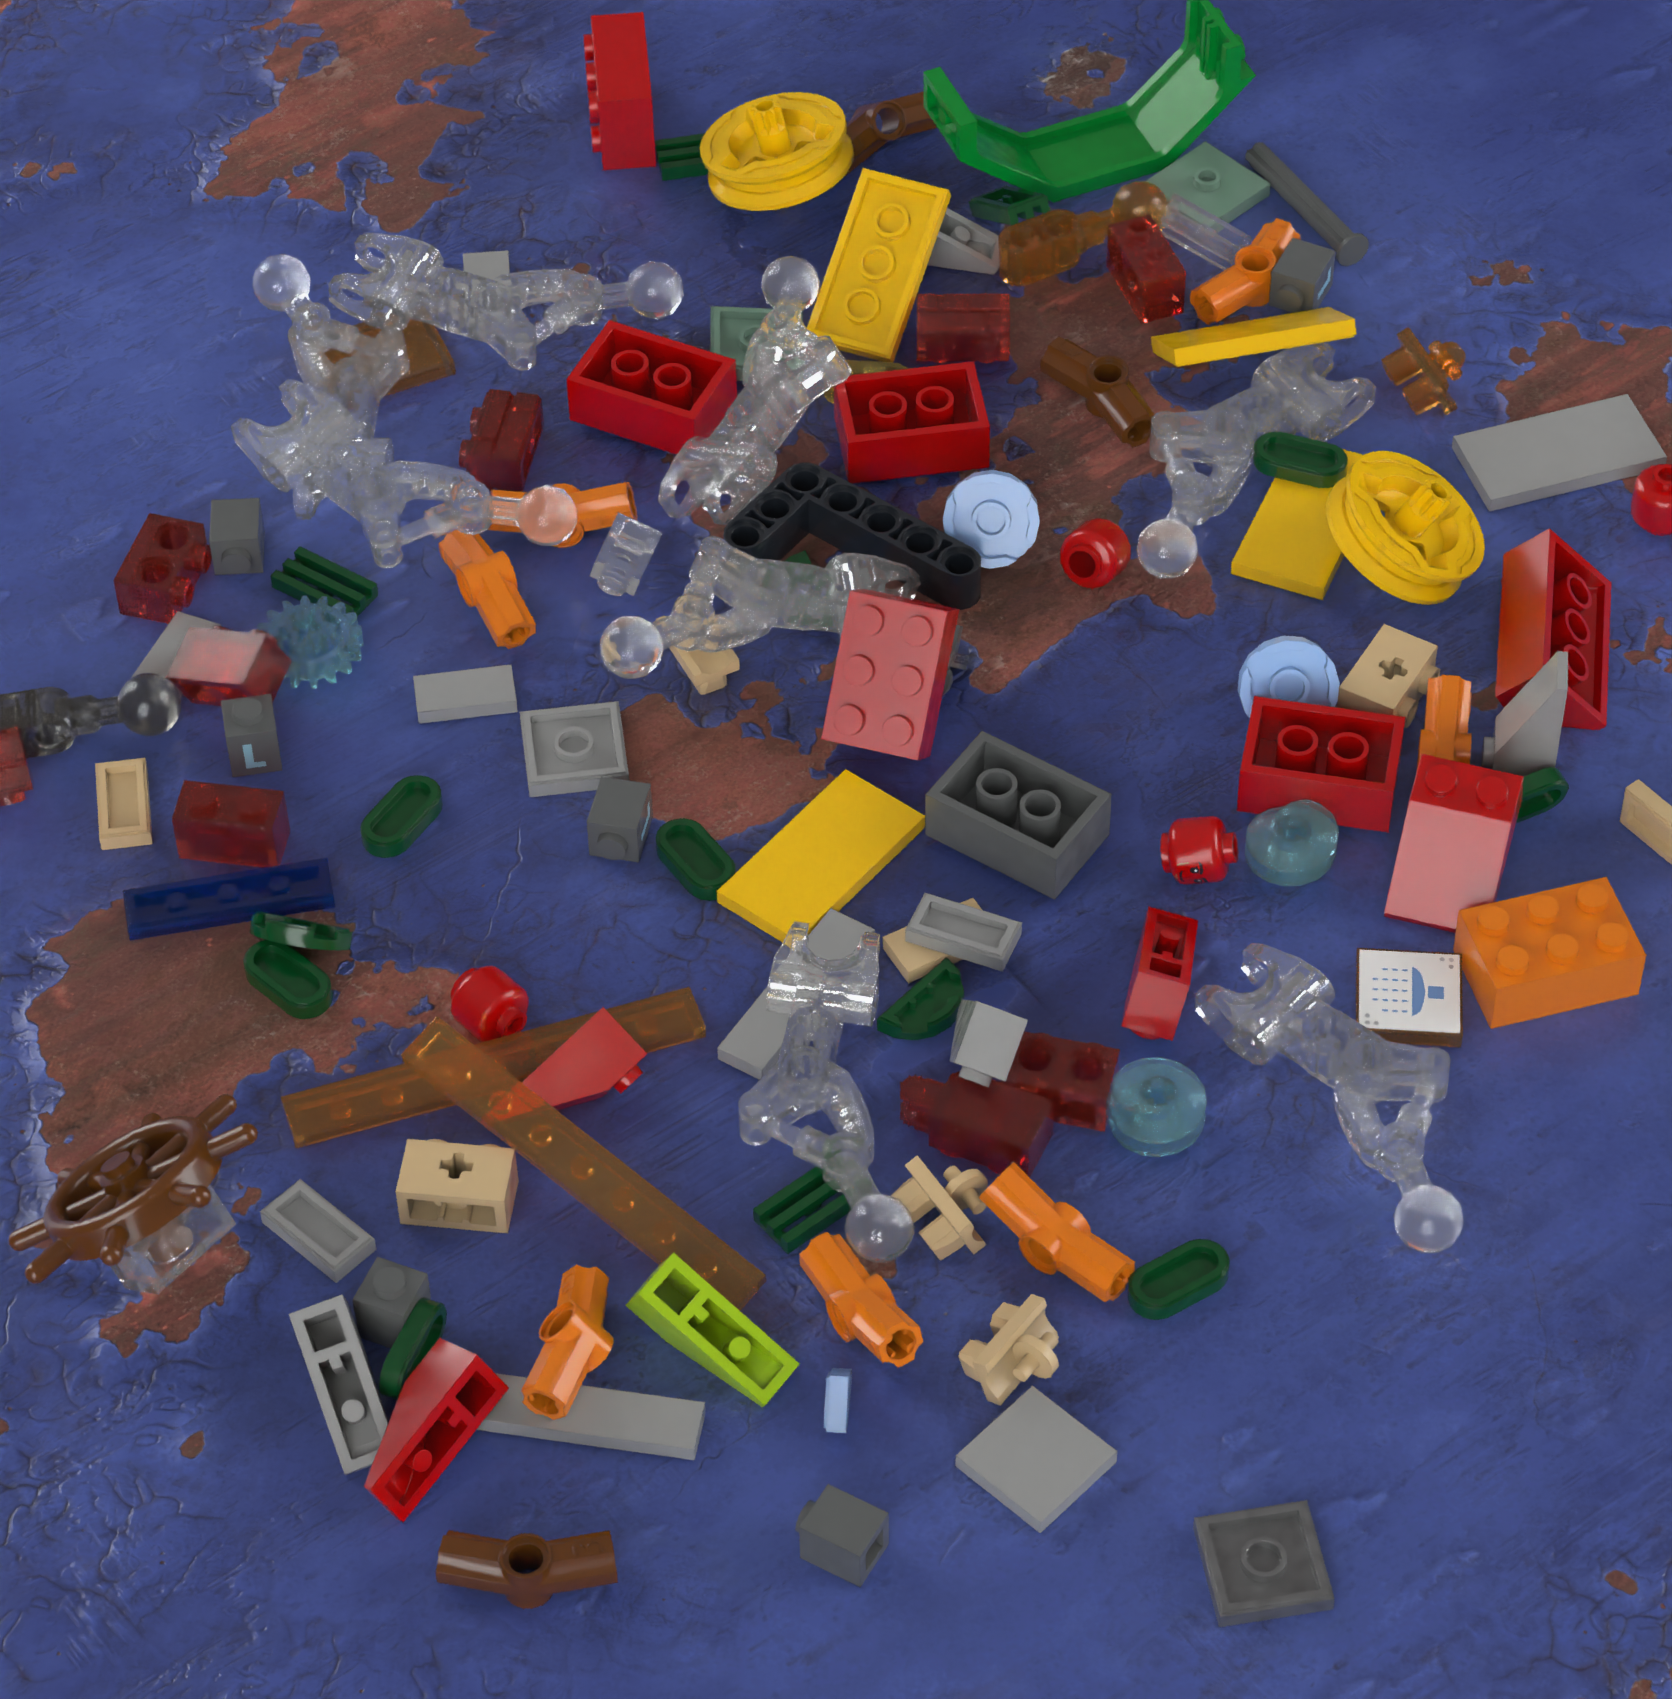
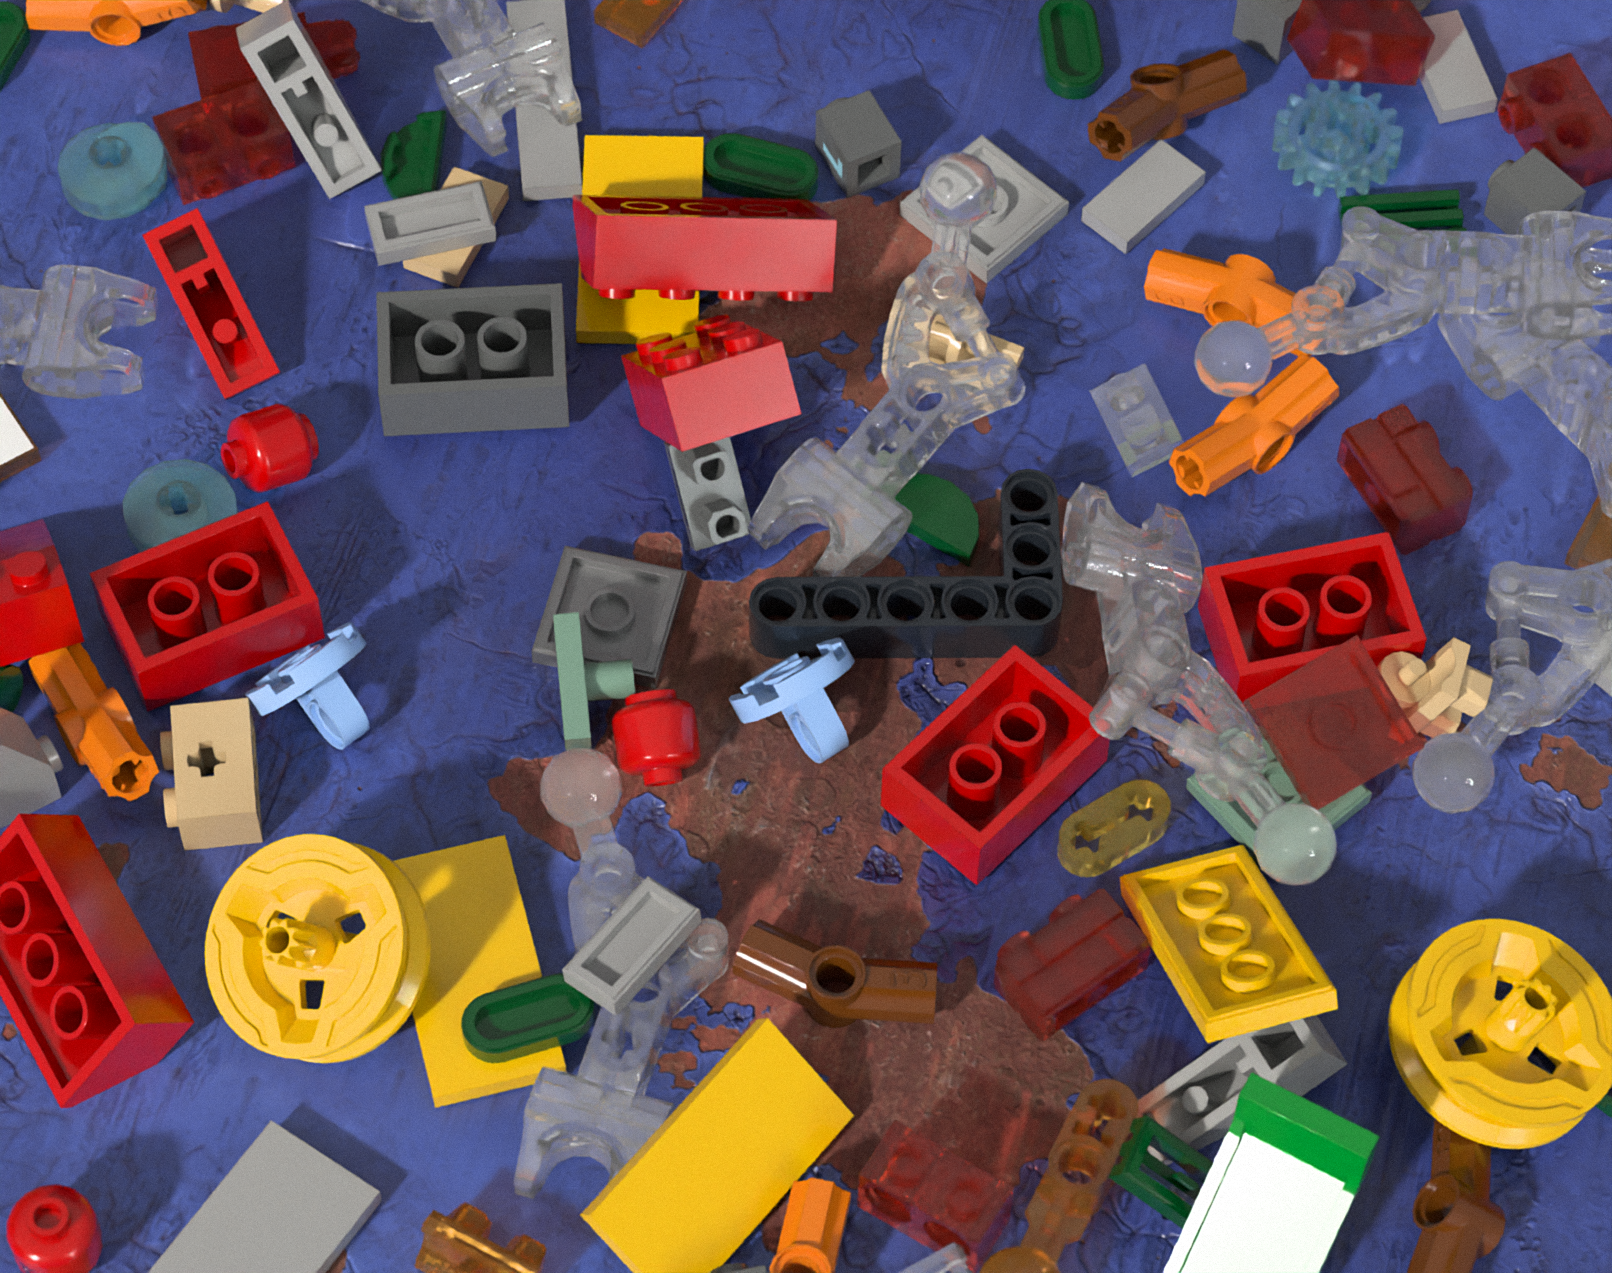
camera: 140 degrees right, 10 degrees up
none -> flat silver tile [532,546,687,689]
none -> sand green tile [553,612,635,755]
none -> light grey tile [562,876,702,1016]
none -> slope [572,194,837,302]
none -> reddish brown piece [1088,49,1247,162]
none -> clear red tile [1243,635,1425,814]
none -> tan hips [1375,637,1493,745]

